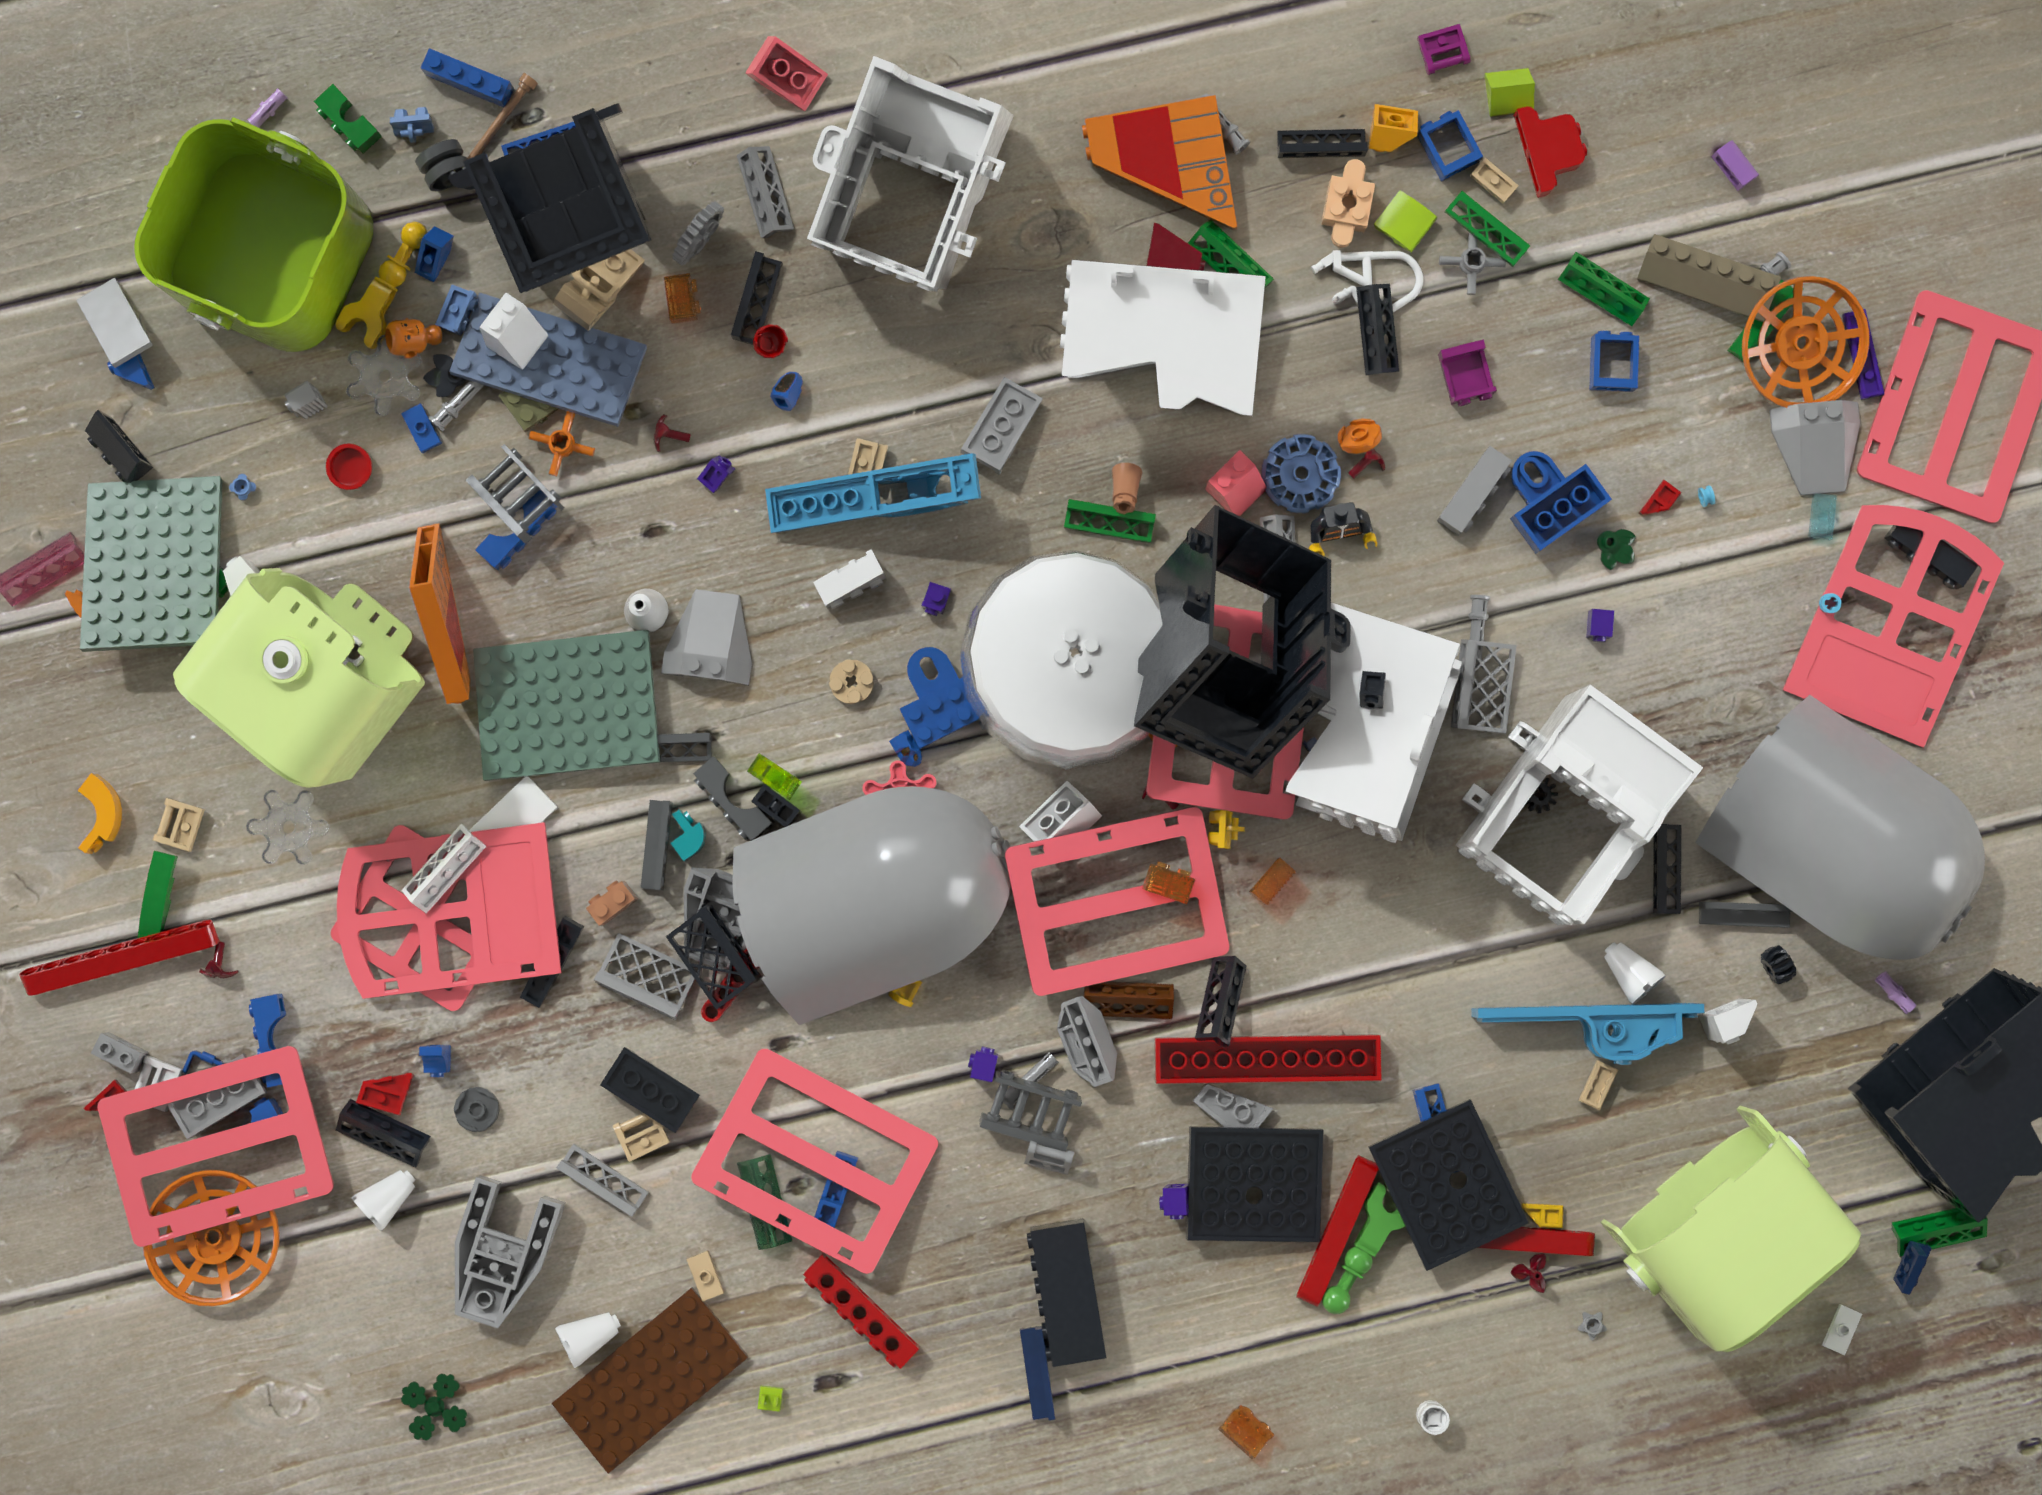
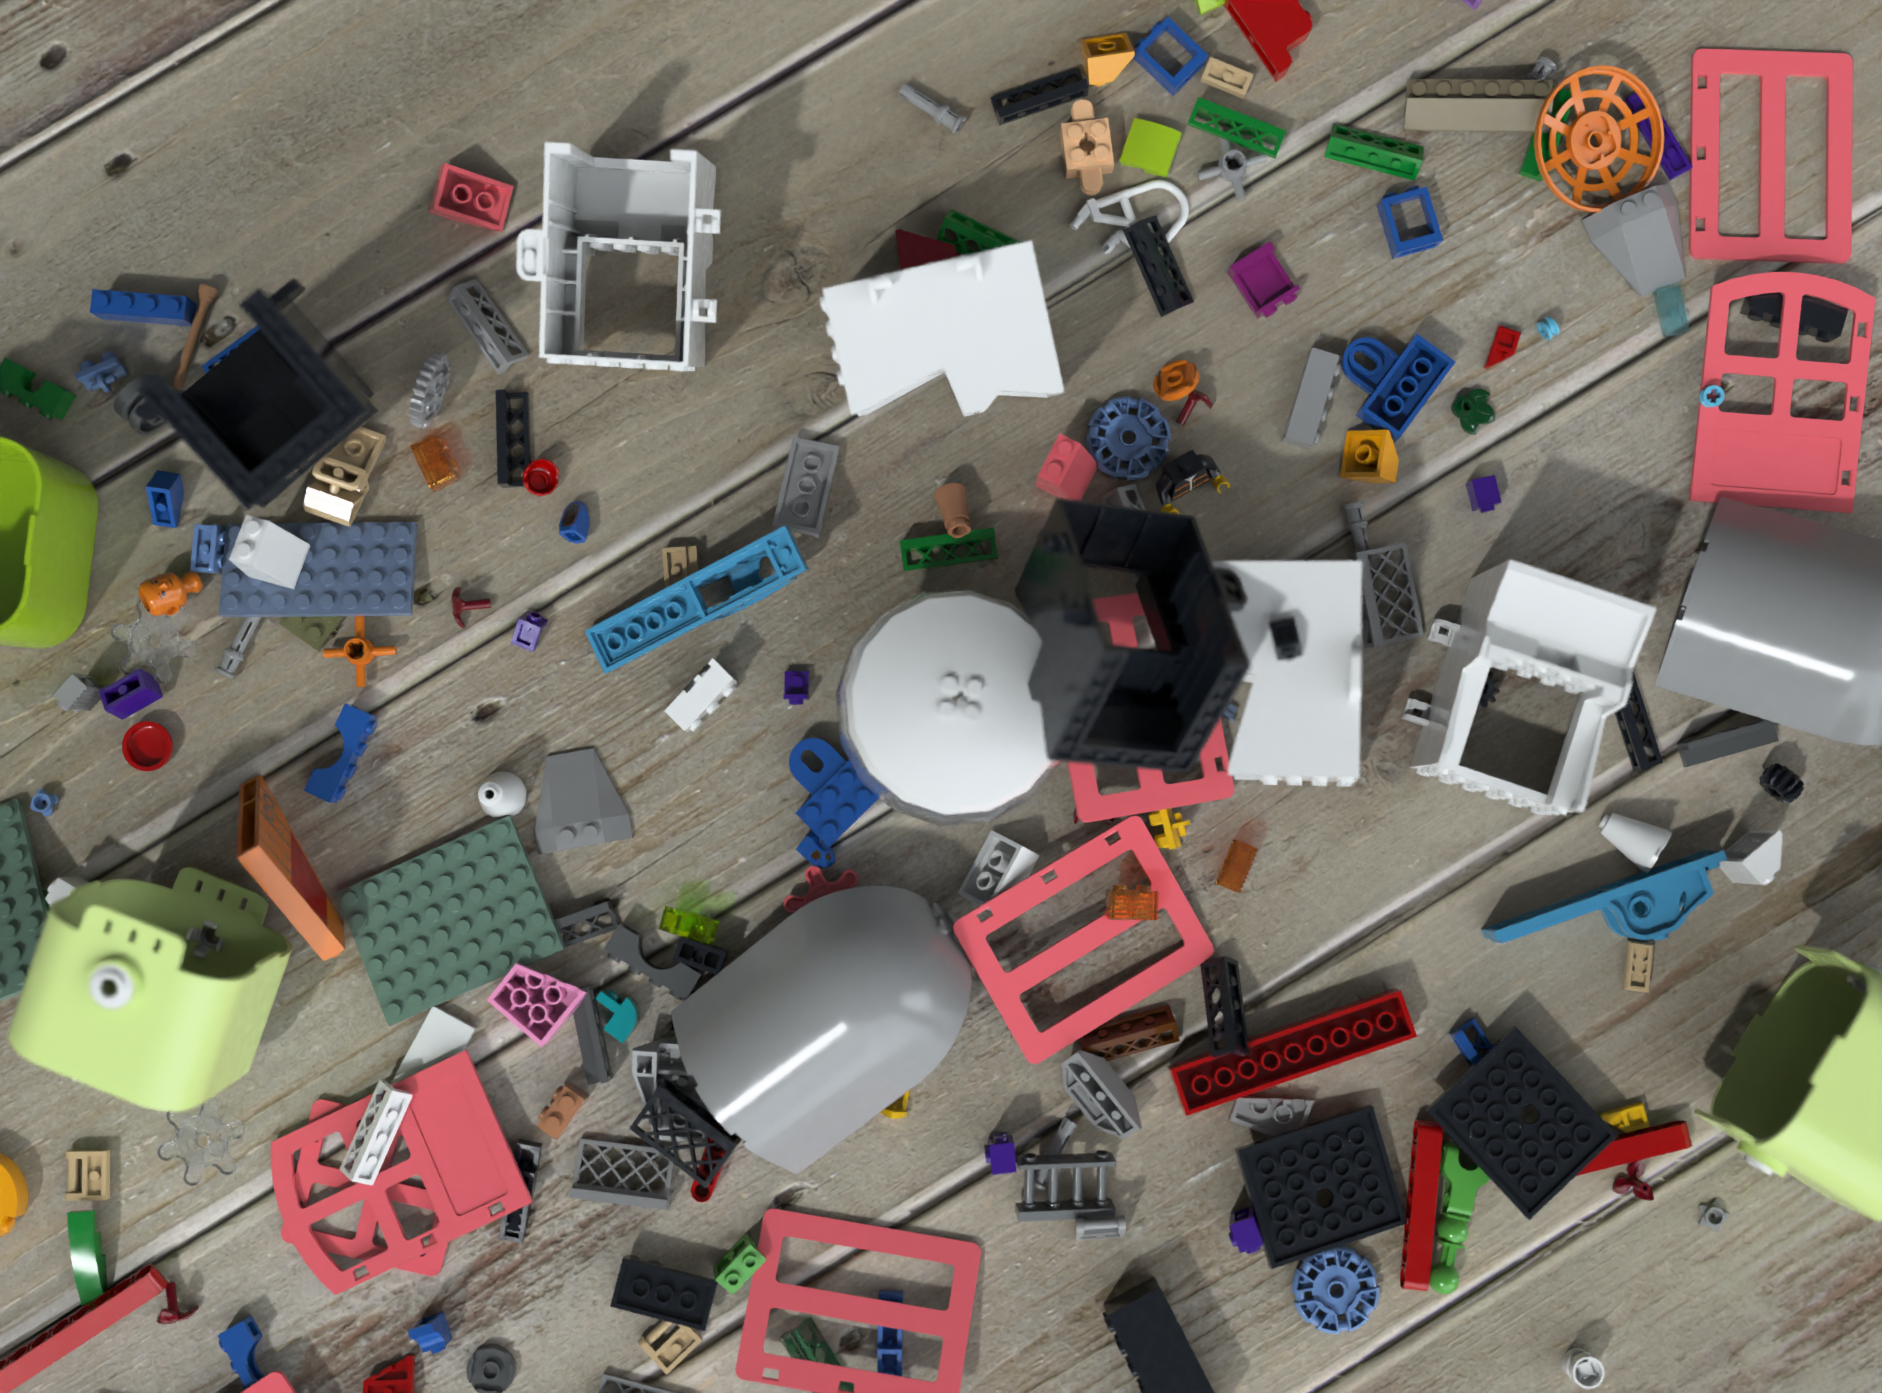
camera: 15 degrees left, 0 degrees up
yellow piece [336,222,428,349] -> none
blue plate [401,403,442,453] -> none
black plate [423,354,467,397] -> none
fence [466,444,565,544] -> none
tan plate [829,660,874,704] -> none
slope [1082,95,1237,230] -> none
none -> dark purple brick [99,668,163,720]
none -> bright pink wedge [487,963,588,1047]
none -> bright green bracket [713,1233,766,1294]
none -> medium blue plate [1292,1245,1380,1334]
none -> light orange slope [1340,430,1399,484]

